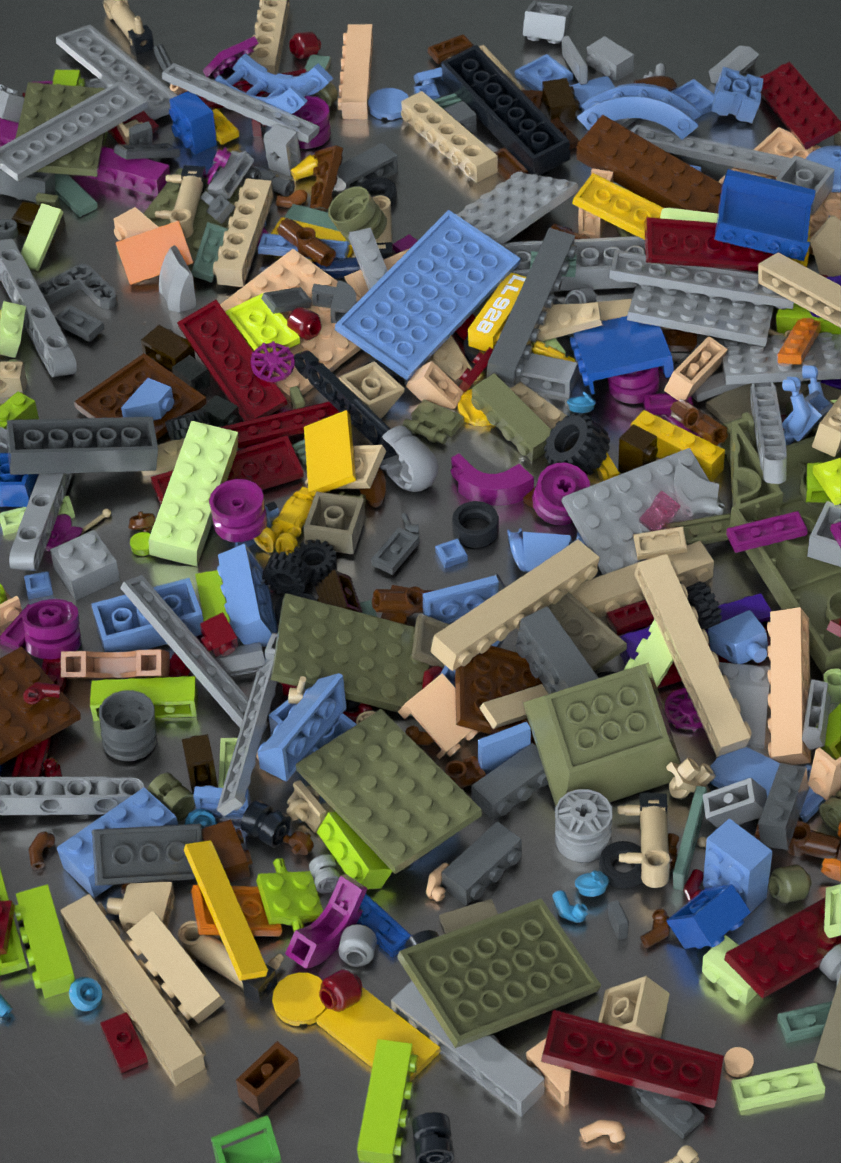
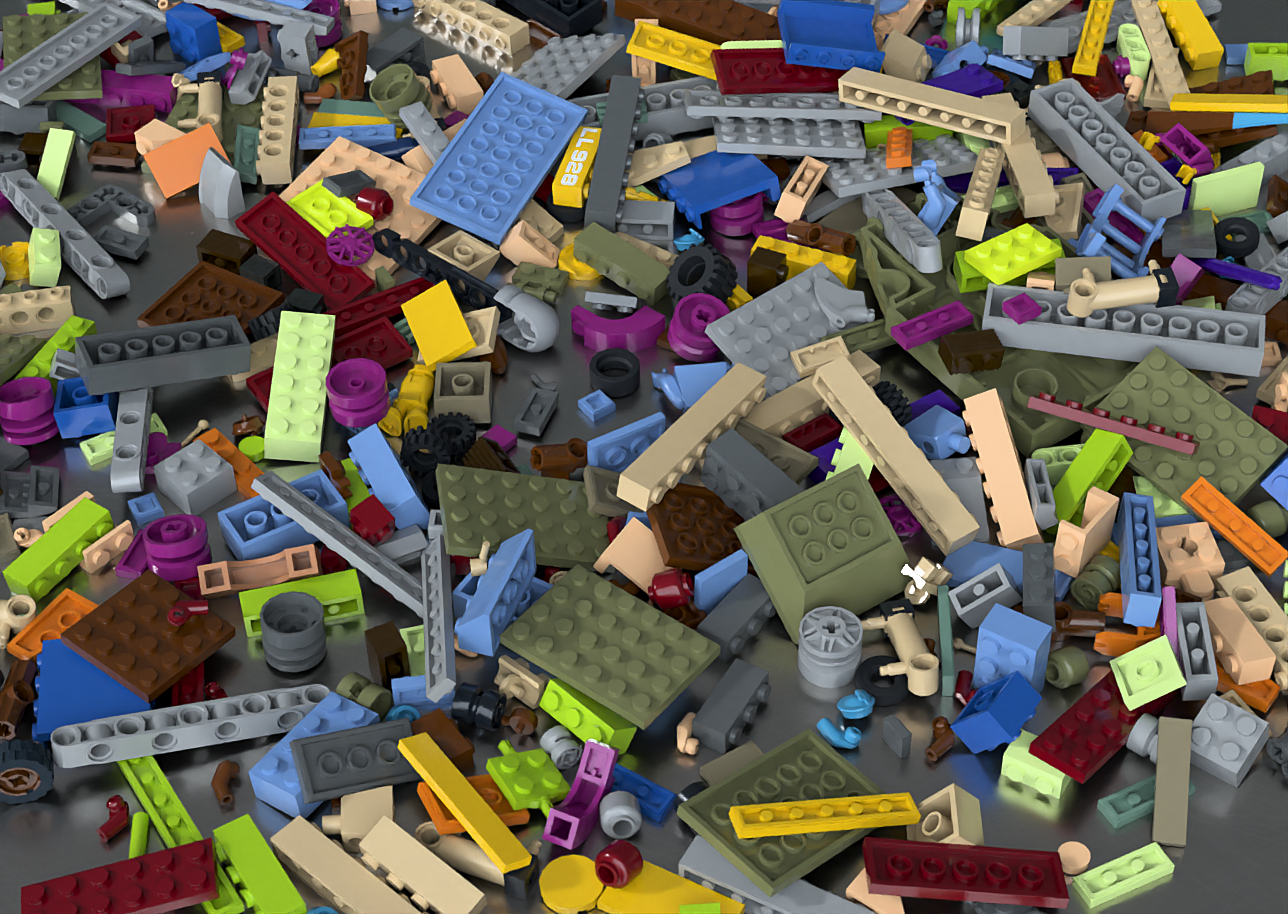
camera: 15 degrees left, 5 degrees down
medium blue slope [121,378,174,420] -> none
dark grey plate [200,191,235,224] -> none
reddish brown piece [277,218,336,267] -> none
dark grey brick [312,280,357,324] -> none
dark red plate [459,347,493,392] -> none
tan tile [480,684,548,729] -> none
clear pink panel [639,490,681,531] -> none
none -> reddish brown plate [87,141,142,167]
none -> dark red plate [106,104,156,143]
none -> tan hand [172,73,191,102]
none -> medium blue tile [178,52,231,81]
none -> orange plate [192,428,265,500]
none -> reddish brown plate [318,451,353,500]
none -> light nougat brick [430,54,484,115]
none -> reddish brown piece [475,72,494,95]
none -> magenta tile [482,424,517,452]
none -> plate [585,291,647,314]
none -> dark red head [648,568,694,610]
none -> yellow tile [729,792,921,839]
none -> dark brown brick [938,329,1005,376]

